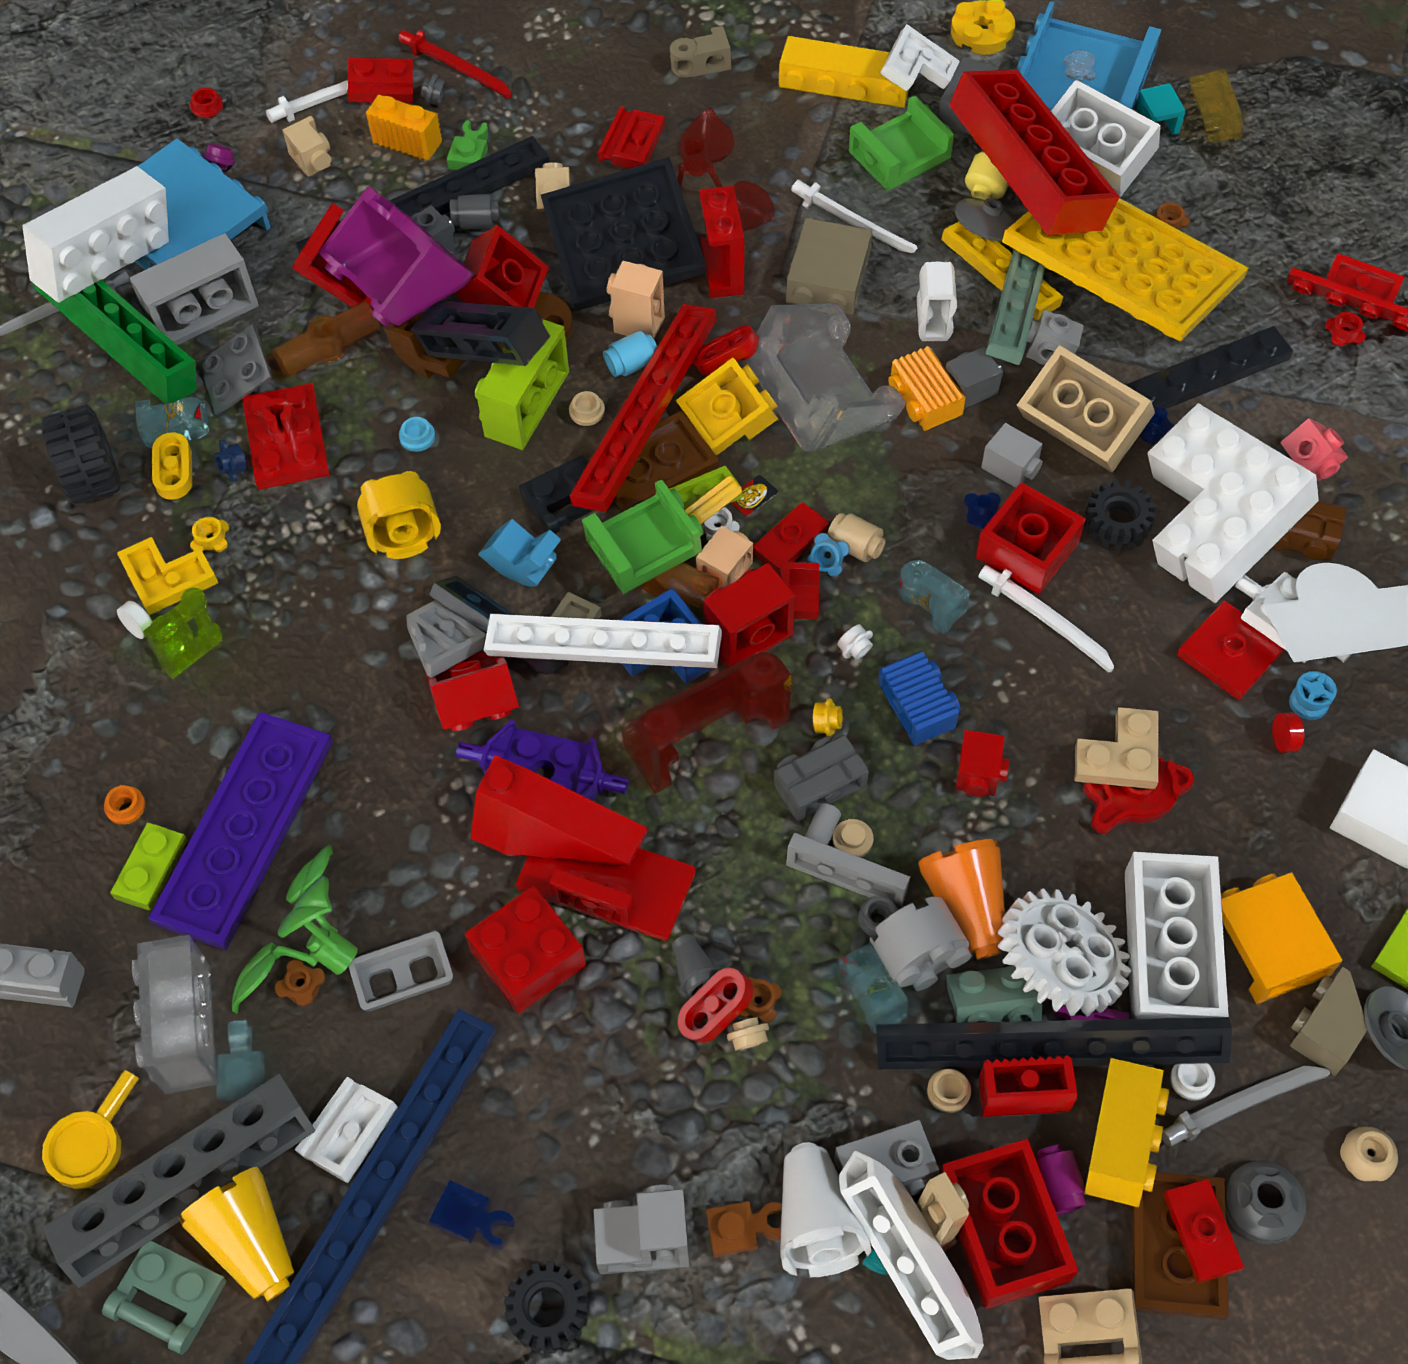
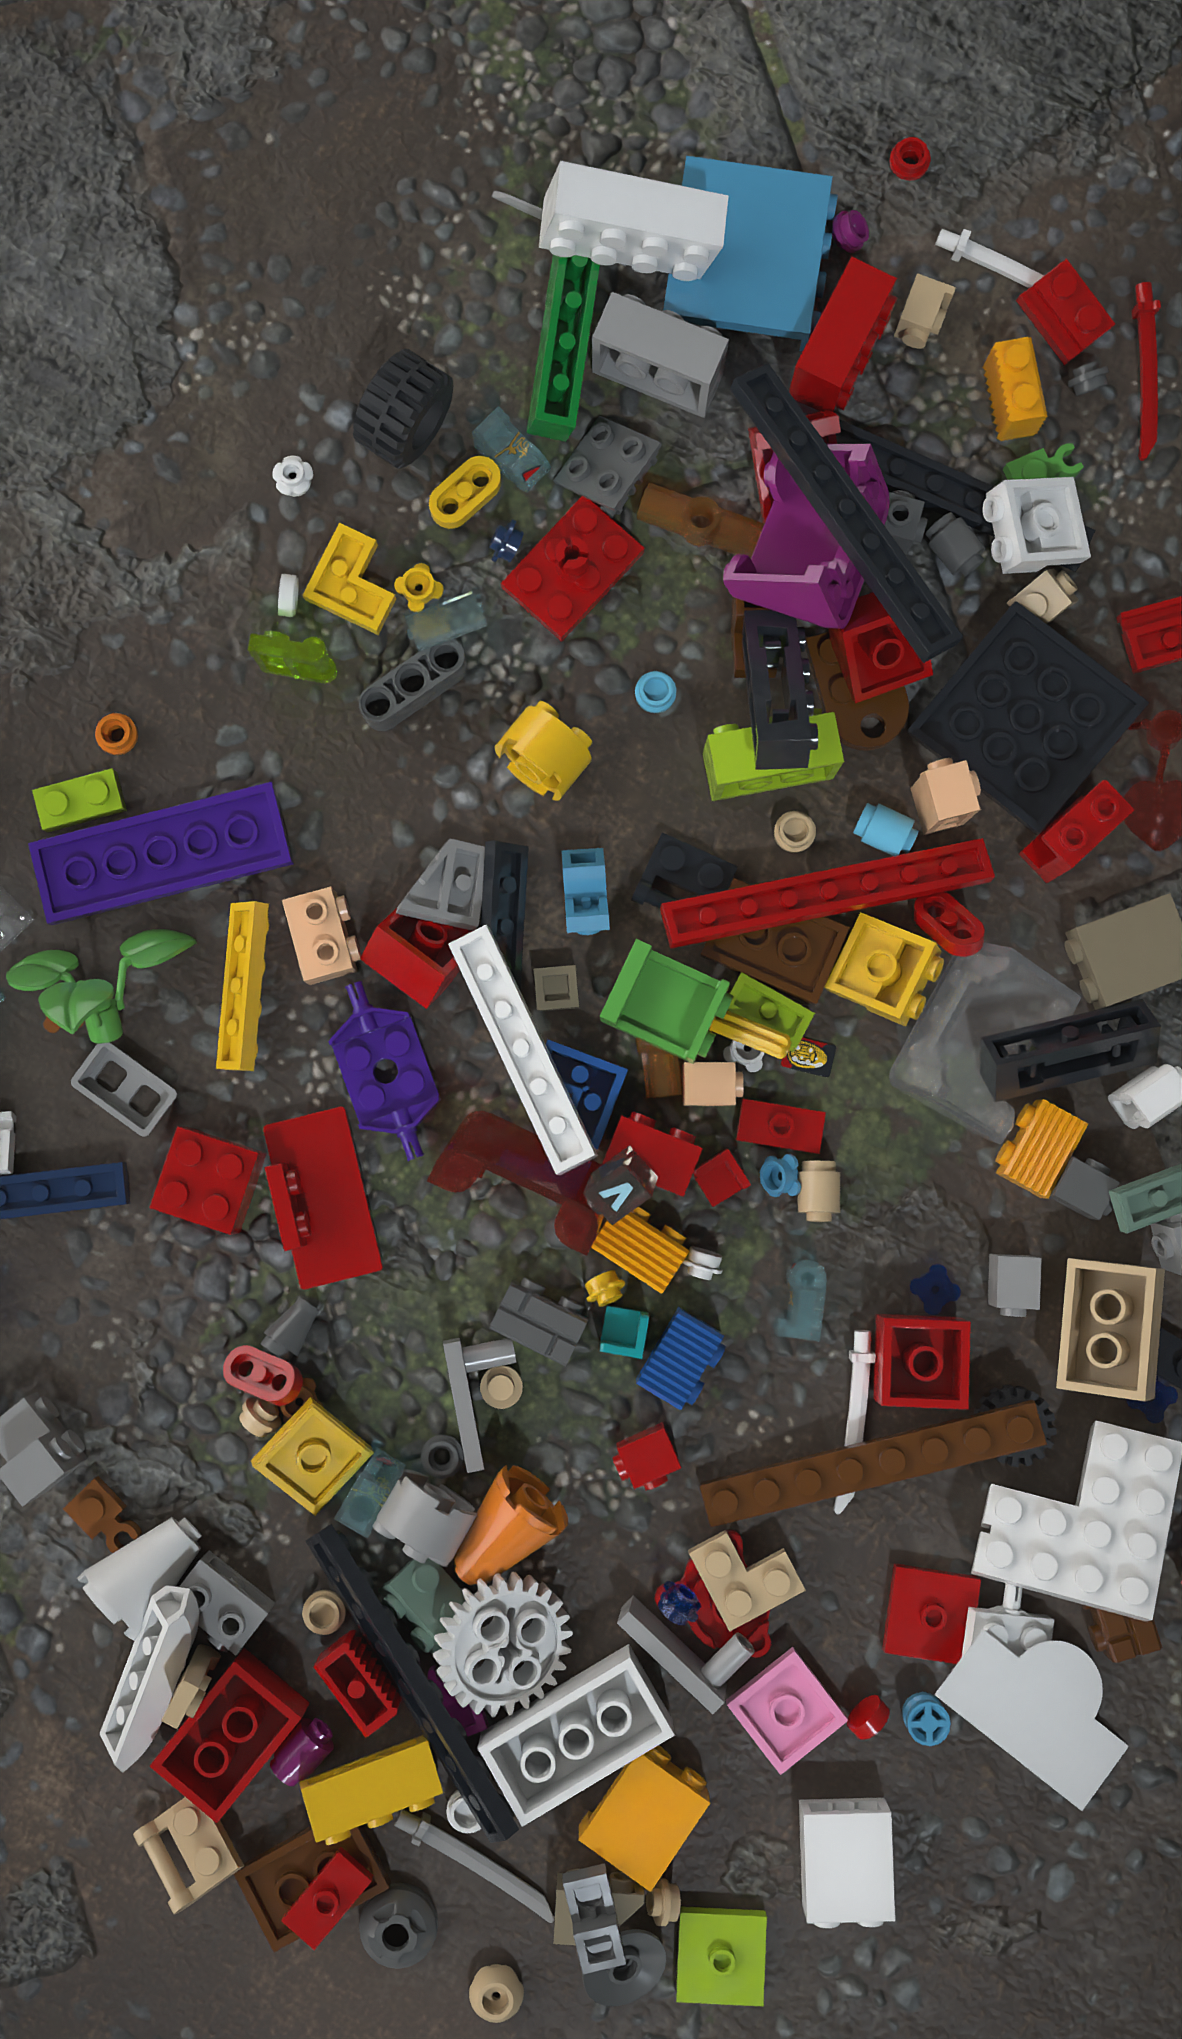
camera: 55 degrees right, 25 degrees up
red wedge [470,755,649,866] -> none
none -> yellow plate [216,901,269,1071]
none -> yellow plate [251,1397,374,1516]
none -> white plate [272,456,313,497]
none -> light nougat brick [282,887,361,985]
none -> dark grey beam [359,637,467,731]
none -> clear light blue piece [405,591,487,651]
none -> dark grey slope [562,1863,626,1974]
none -> clear smoke brick [583,1145,658,1225]
none -> light orange brick [590,1201,690,1294]
none -> teal panel [599,1305,649,1359]
none -> light grey piece [617,1595,755,1714]
none -> tan plate [646,1878,681,1926]
none -> clear blue plate [658,1581,701,1625]
none -> reddish brown plate [699,1400,1047,1527]
none -> bright pink plate [726,1647,848,1775]
none -> black plate [730,363,963,663]
none -> red brick [789,256,898,413]
none -> black brick [980,999,1161,1102]
none -> white plate [983,477,1091,574]

